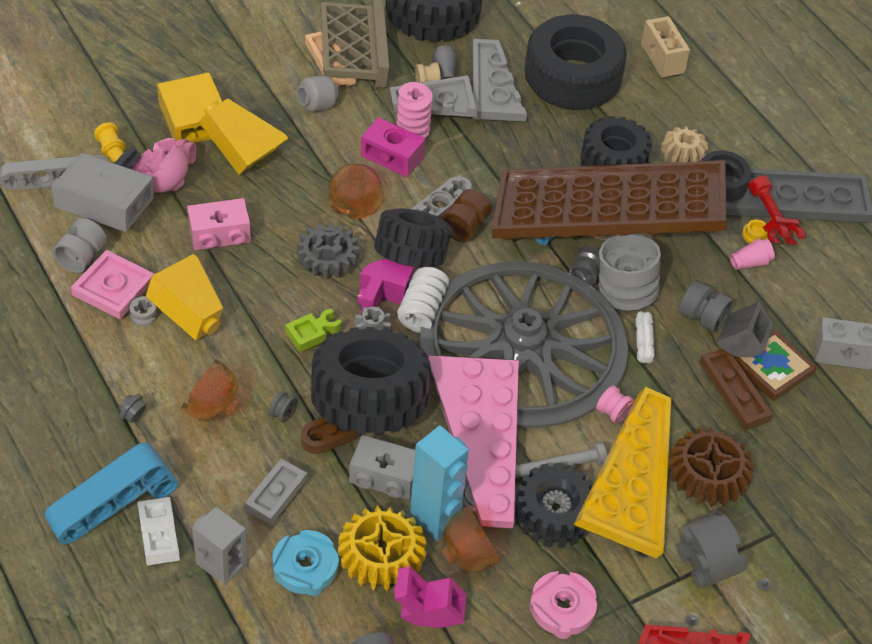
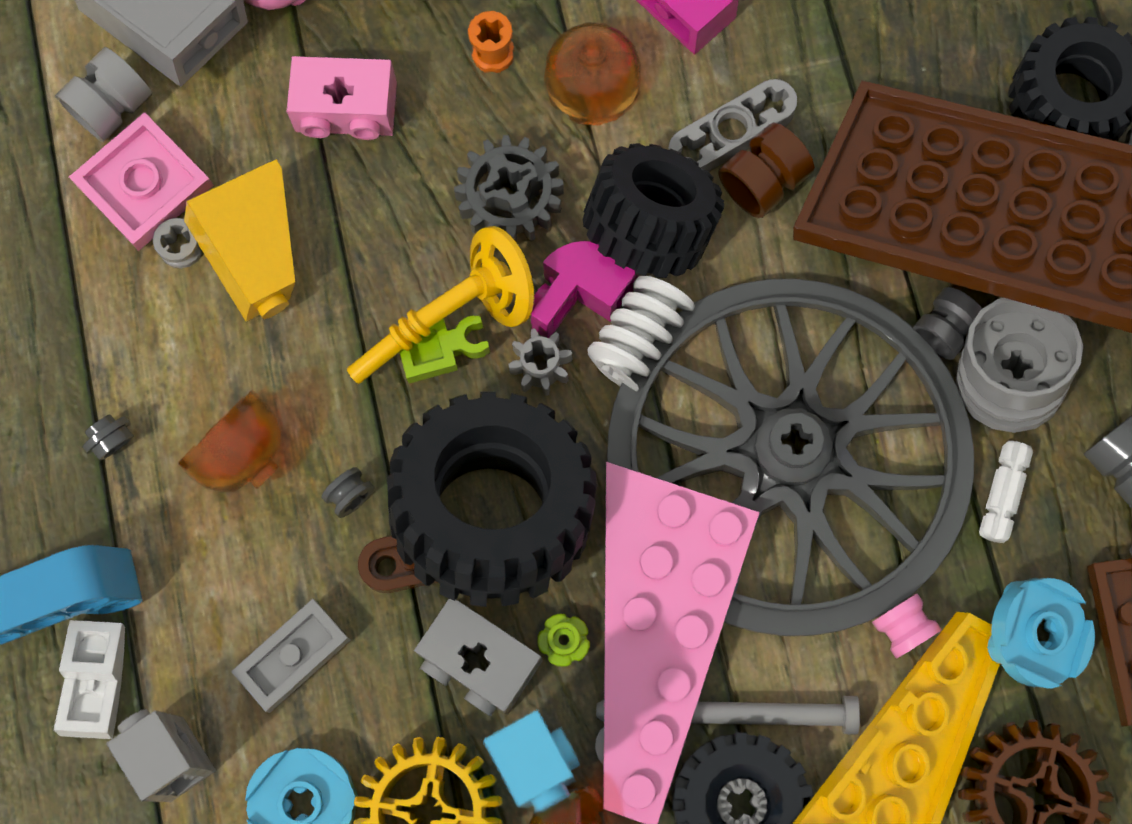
camera: 25 degrees right, 25 degrees up
none -> yellow dish [347,226,534,384]
none -> orange bush [468,11,514,73]
none -> medium azure plate [987,578,1095,688]

